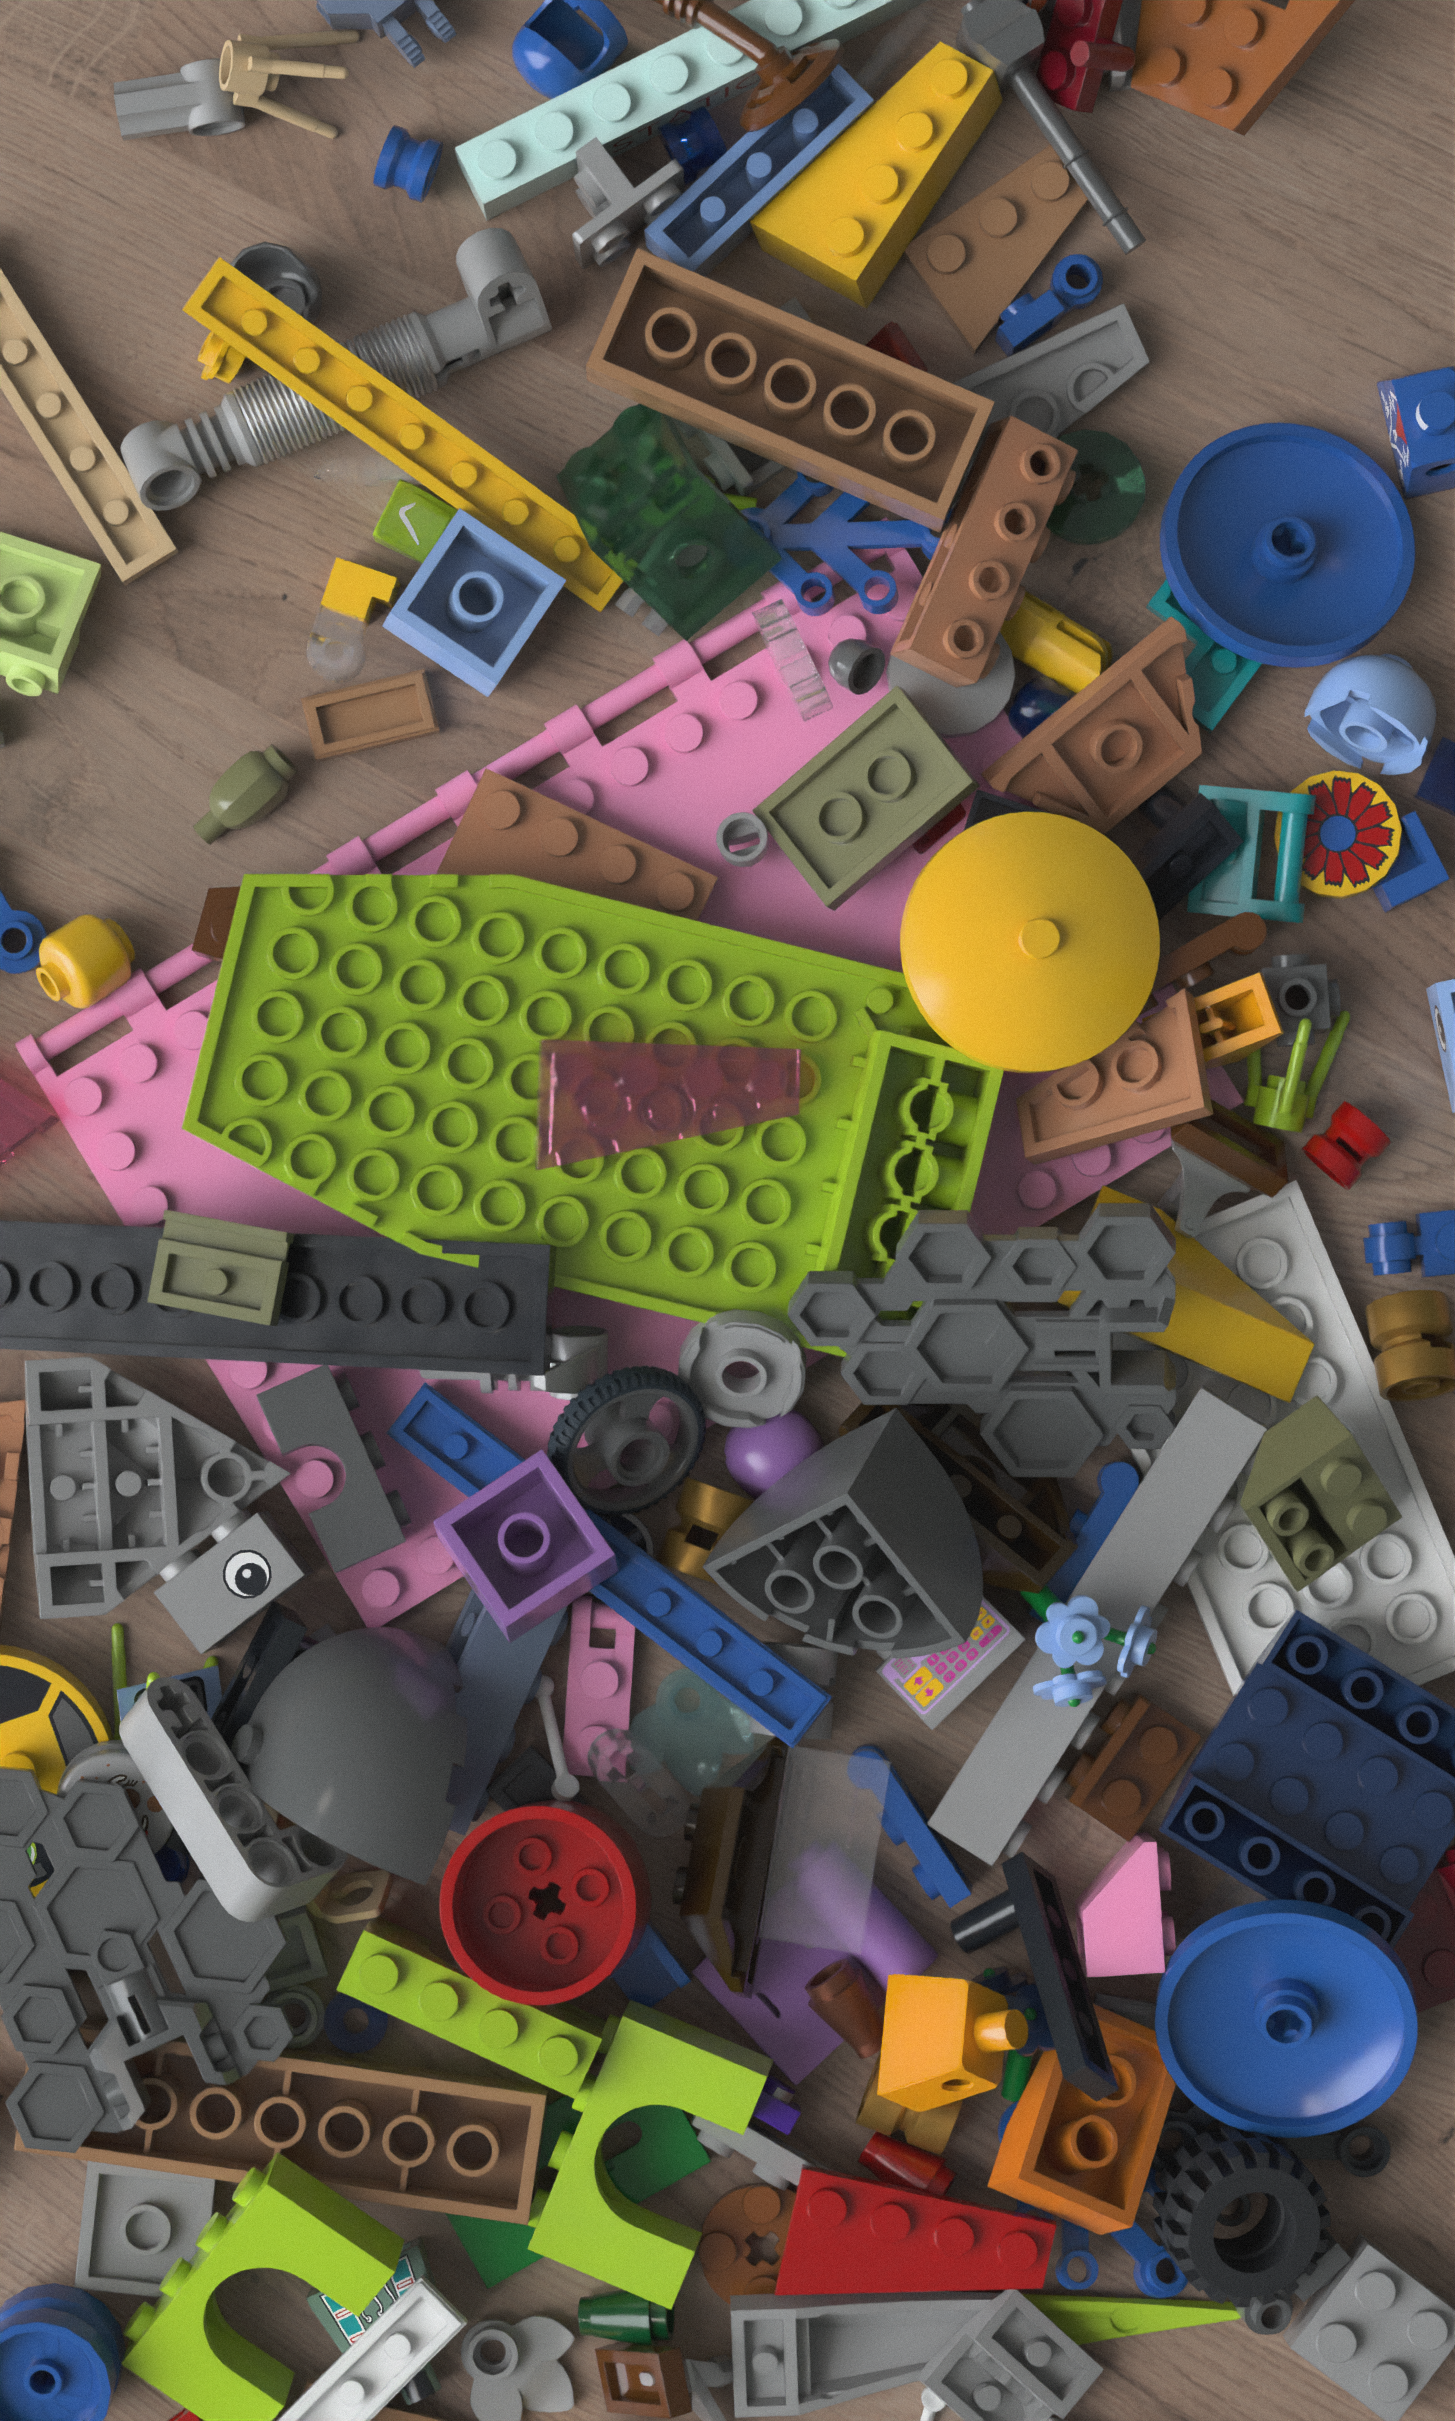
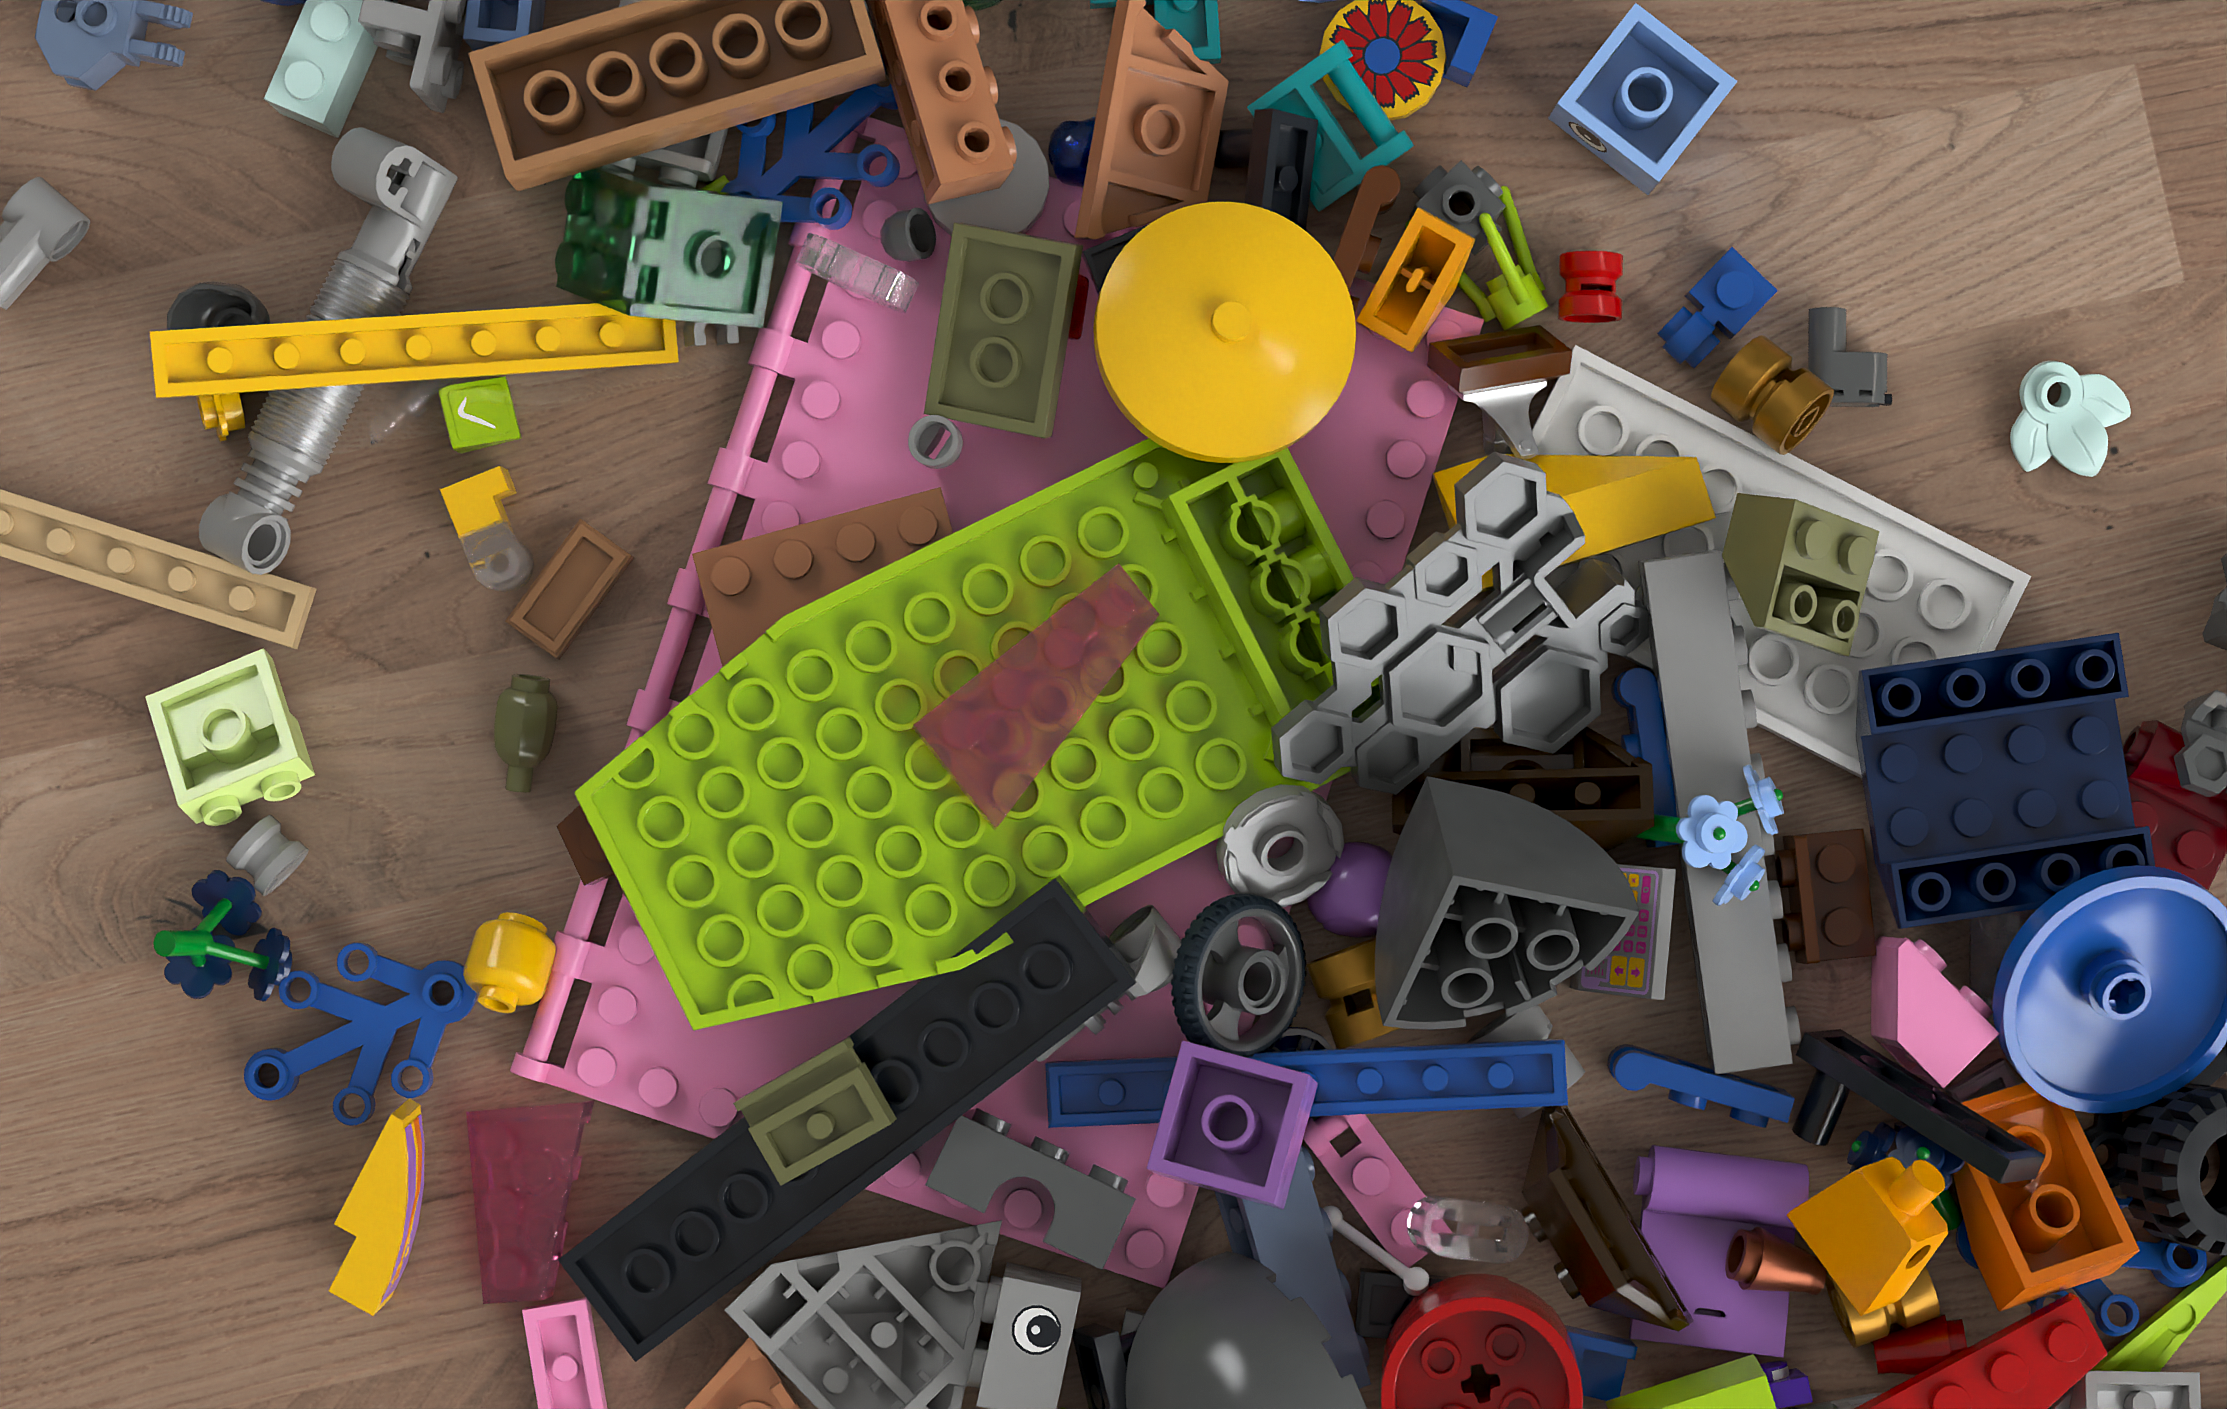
camera: 45 degrees left, 0 degrees up
tan plant [219,30,360,139] -> none
blue wheel [373,125,443,203] -> none
light blue brick [382,508,566,697] -> none
clear light blue plate [627,1668,754,1797] -> none
clear piece [759,1746,891,1954] -> none
yellow arm [1000,591,1114,694] -> none
nougat wing [1016,988,1213,1165] -> none

